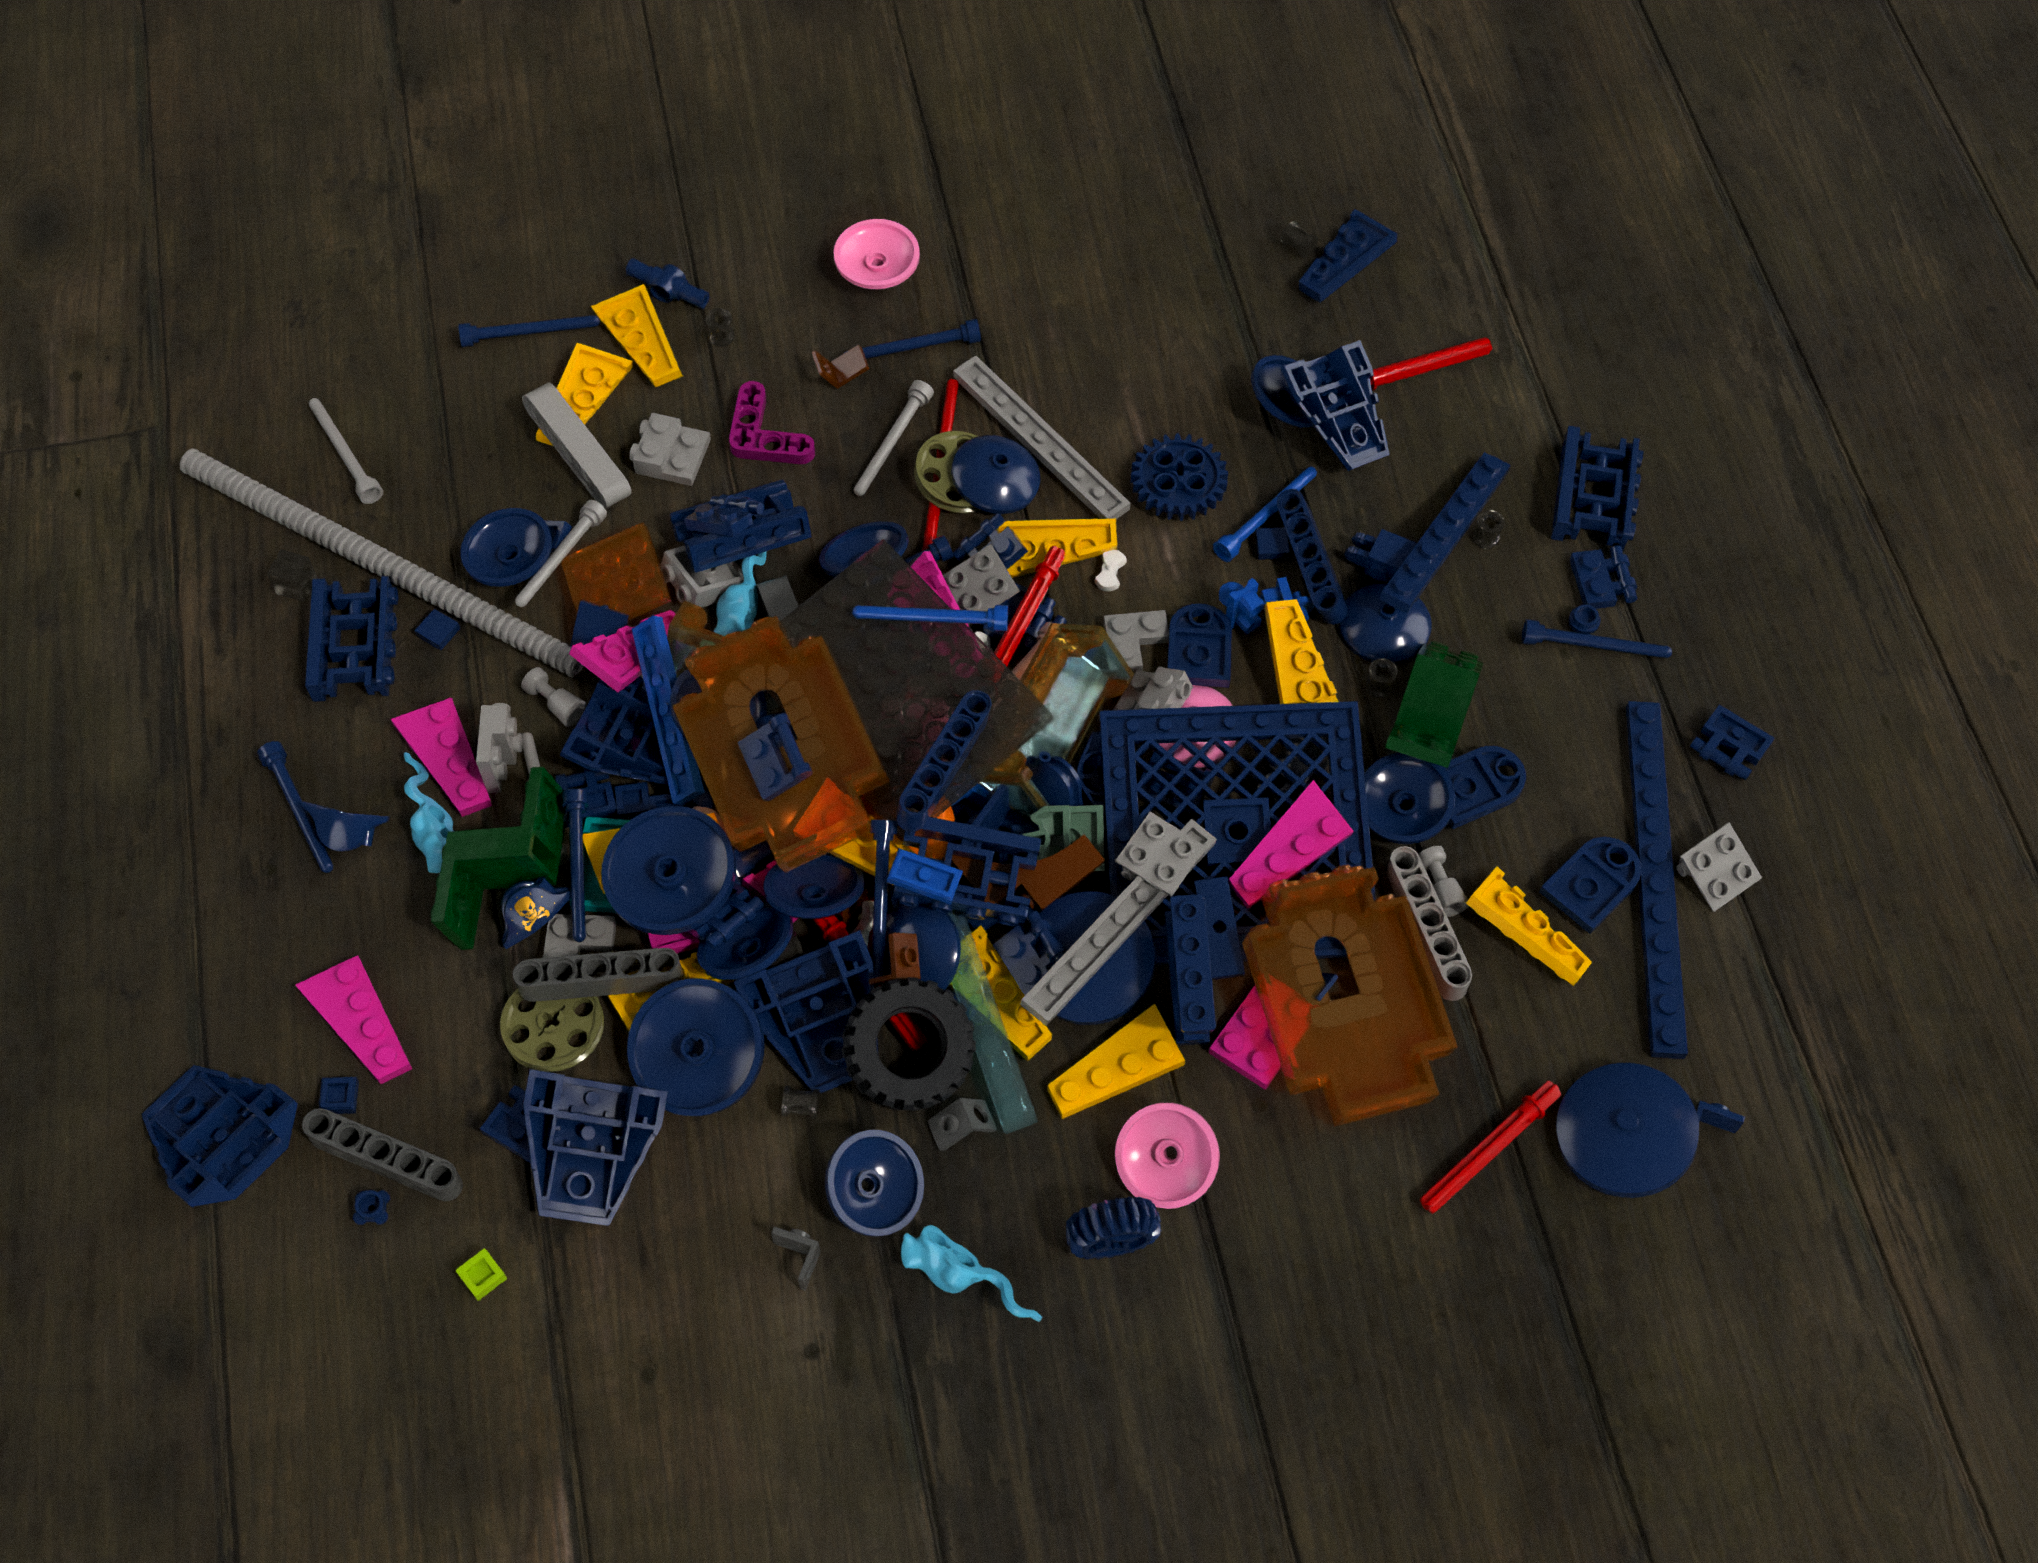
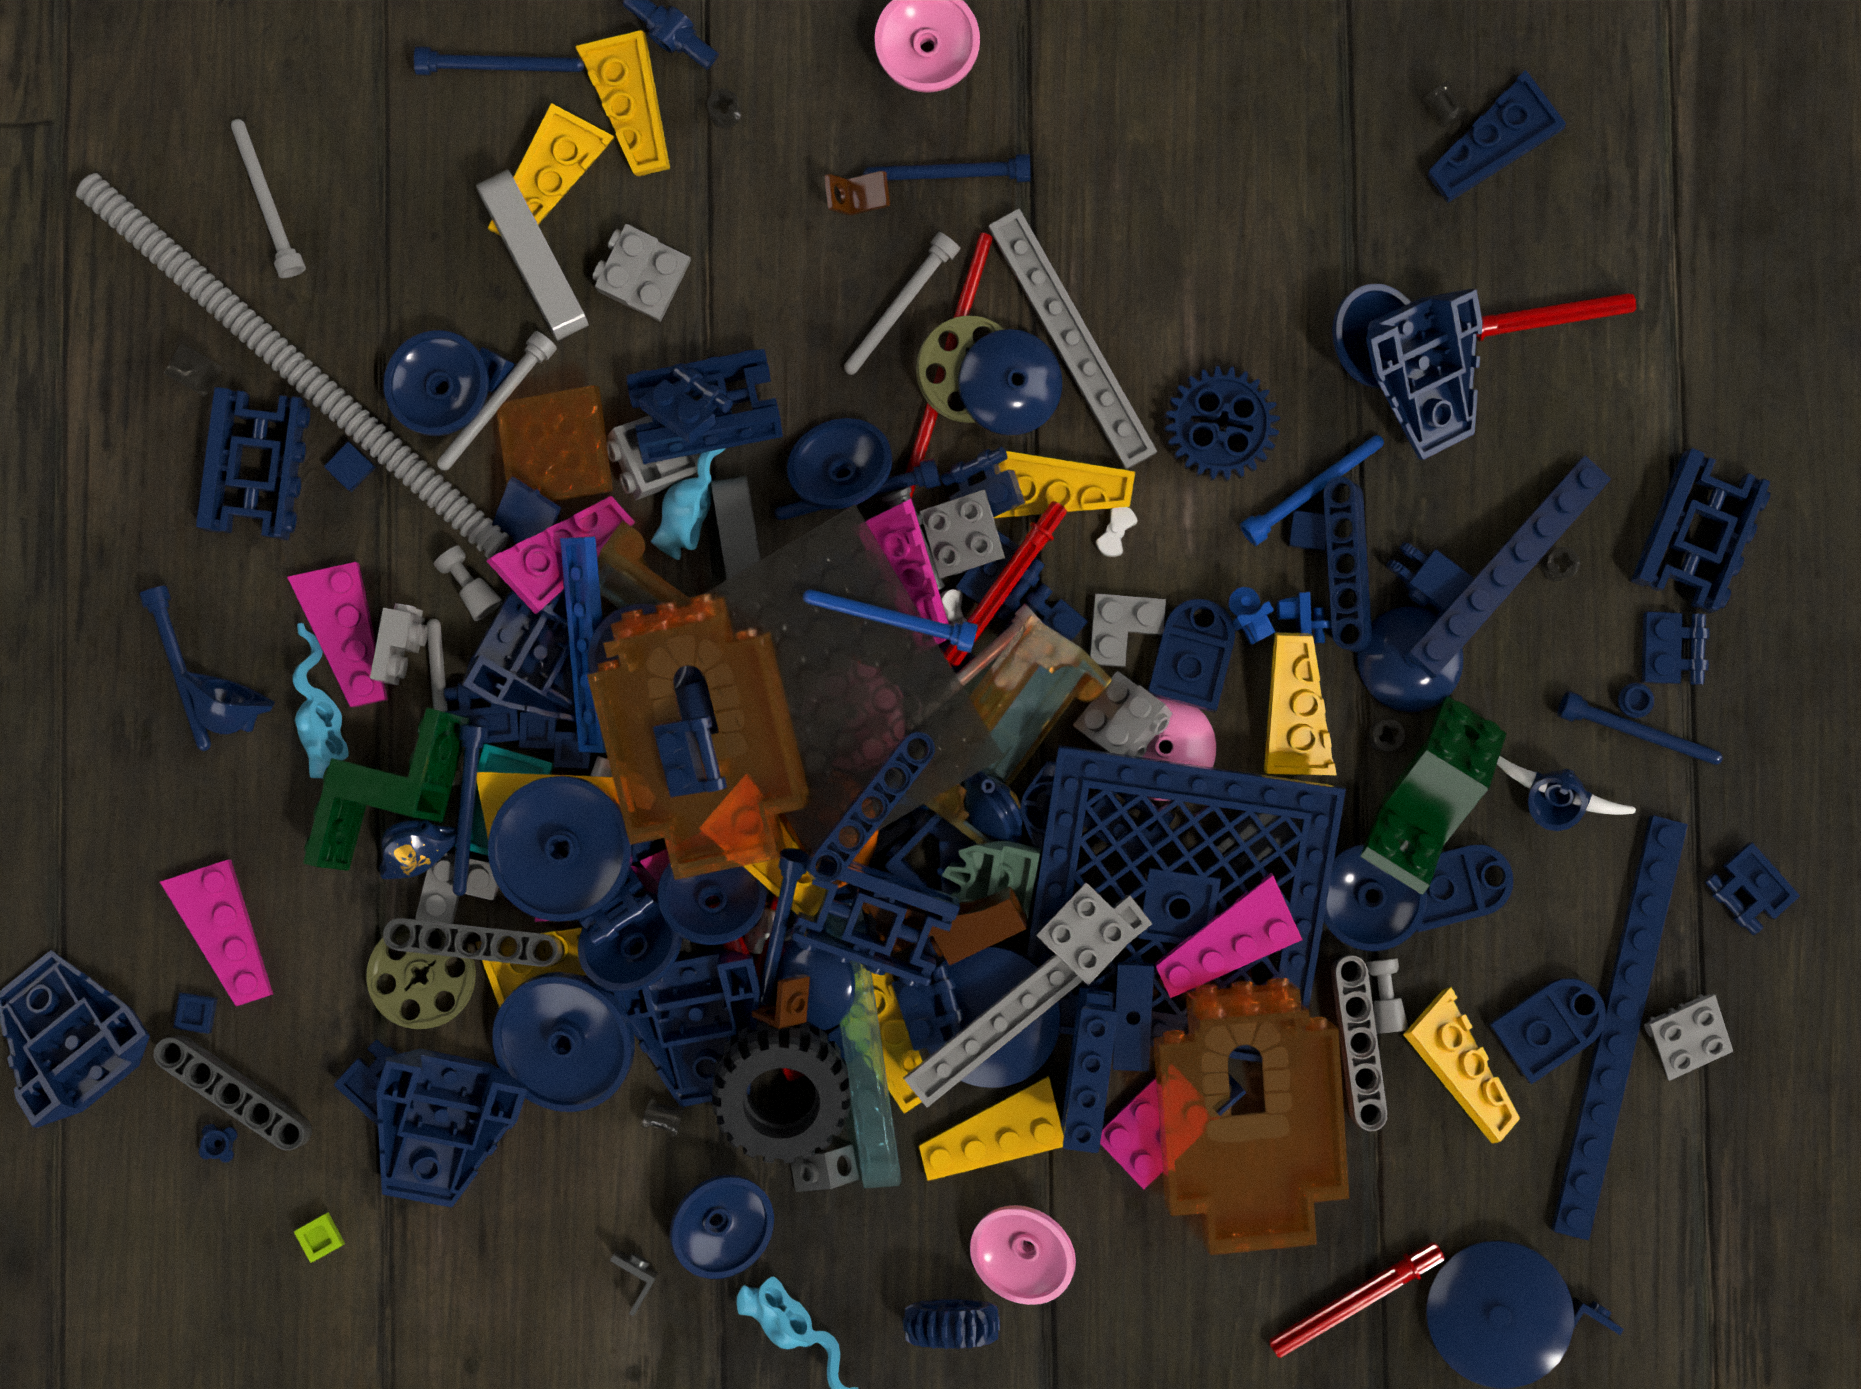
camera: 10 degrees right, 25 degrees up
magenta beam [729,381,815,464] -> none
blue plate [887,848,963,905] -> none
none -> dark blue helmet [1497,756,1636,831]

